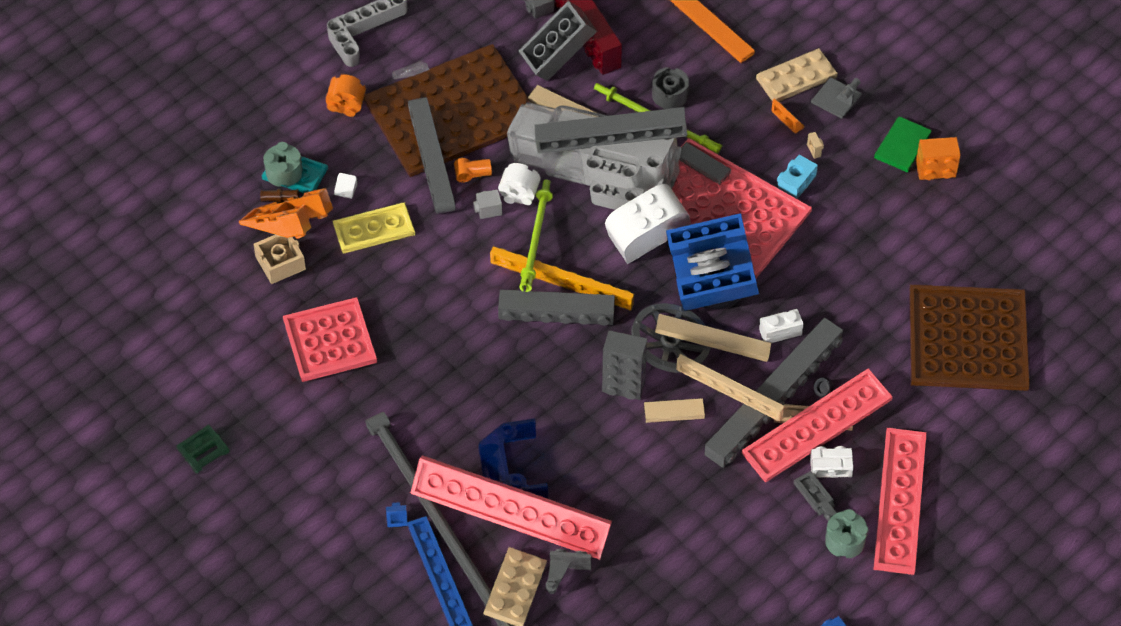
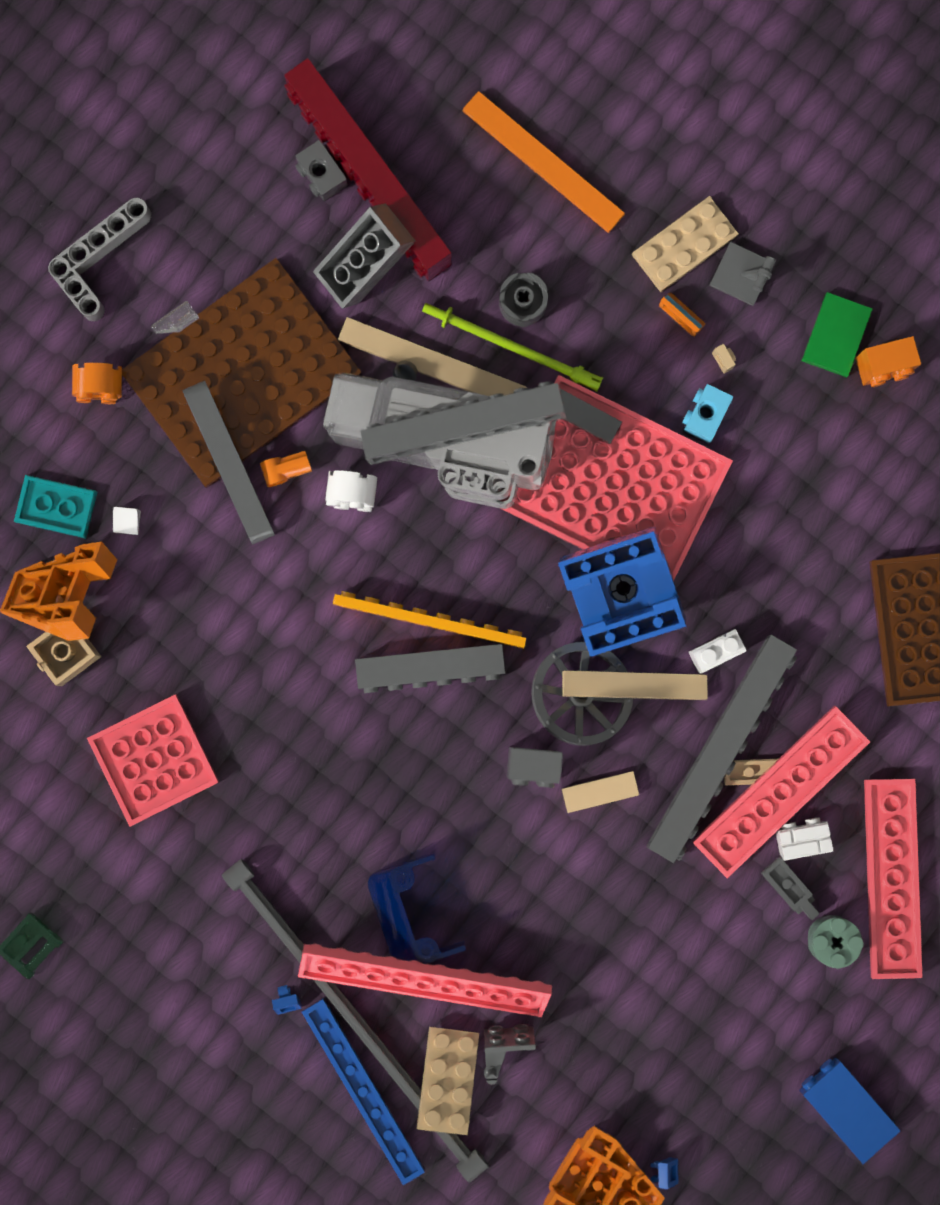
camera: 10 degrees left, 30 degrees up
reddish brown pin [260,188,299,203] -> none
sand green brick [263,142,302,187] -> none
light yellow tile [333,202,415,254] -> none
light grey brick [473,190,502,219] -> none
lime bar [519,179,553,292] -> none
white brick [605,184,692,264] -> none
tan tile [676,354,785,421] -> none
light grey wheel [687,248,730,275] -> none
black tile [814,378,834,397] -> none

